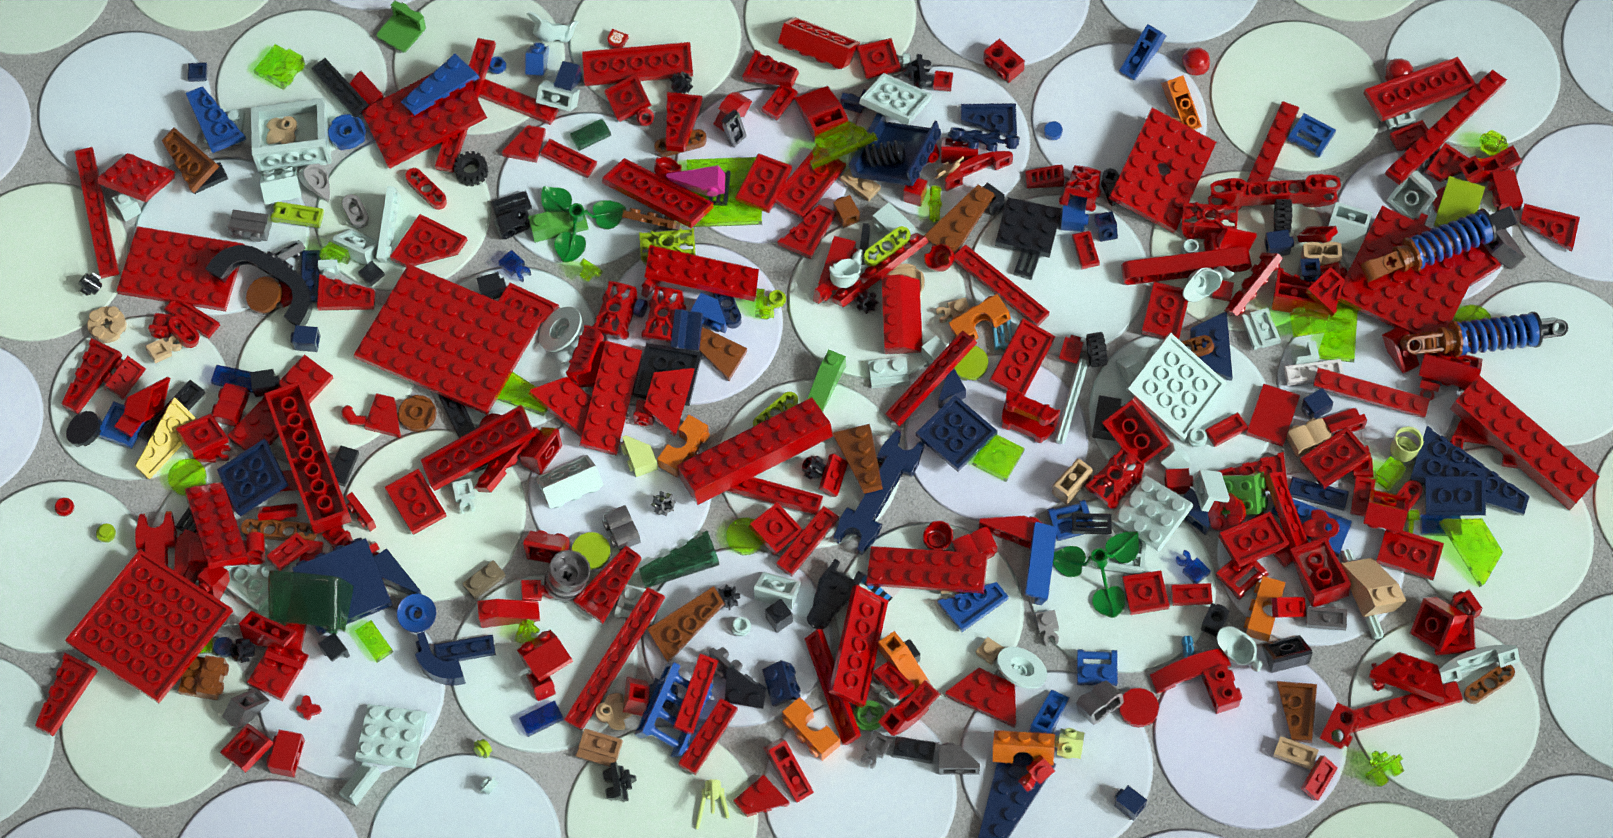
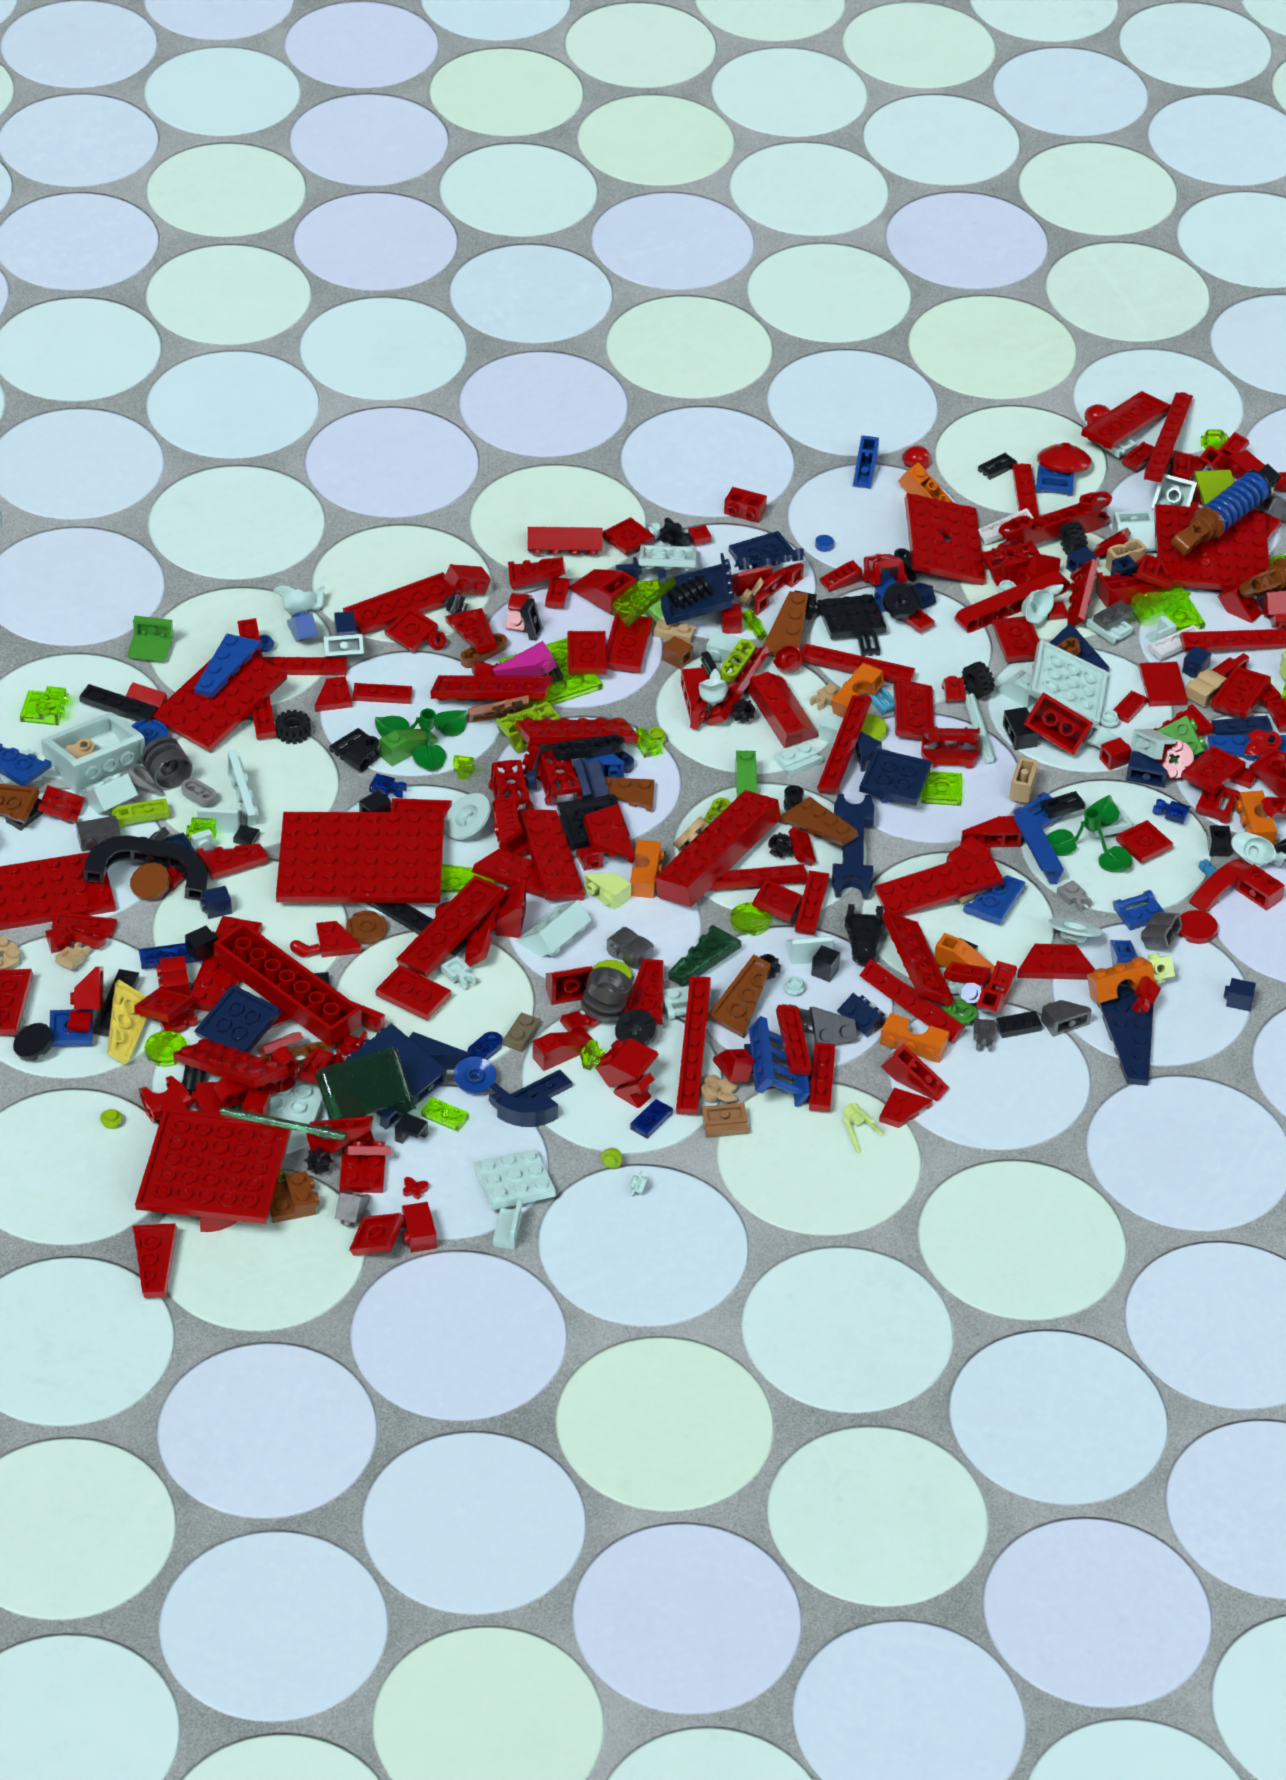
camera: 30 degrees left, 20 degrees down
red plate [55,498,75,516] -> none
red bracket [103,356,146,400] -> none
dark blue tile [214,637,234,658] -> none
red plate [390,214,468,267] -> none
red beam [405,168,447,210] -> none
clear green plate [570,118,611,151] -> none
black hips [602,762,637,802] -> none
red tile [607,29,629,49] -> none
black gear [651,491,676,516] -> none
red wing [777,205,836,259] -> none
red hair [923,520,953,551] -> none
tan plate [976,636,1004,665] -> none
red piece [1085,447,1144,510] -> none
light aqua plate [1112,475,1193,552] -> none
red plate [1171,583,1213,606] -> none
red plate [1264,472,1308,548] -> none
none -> red plate [38,785,86,823]
none -> flat silver wheel [141,736,193,790]
none -> clear green bar [220,1106,347,1141]
none -> red brick [444,564,491,595]
none -> clear blue plate [467,1031,503,1060]
none -> black beam [552,734,625,760]
none -> black plate [615,1009,658,1046]
none -> tan plate [673,816,709,852]
none -> black wheel [783,785,804,811]
none -> black plate [882,582,921,619]
none -> plate [961,983,982,1004]
none -> black tile [978,453,1017,480]
none -> white plate [978,508,1033,545]
none -> red dish [1037,443,1092,473]
none -> flat silver plate [1093,600,1134,631]

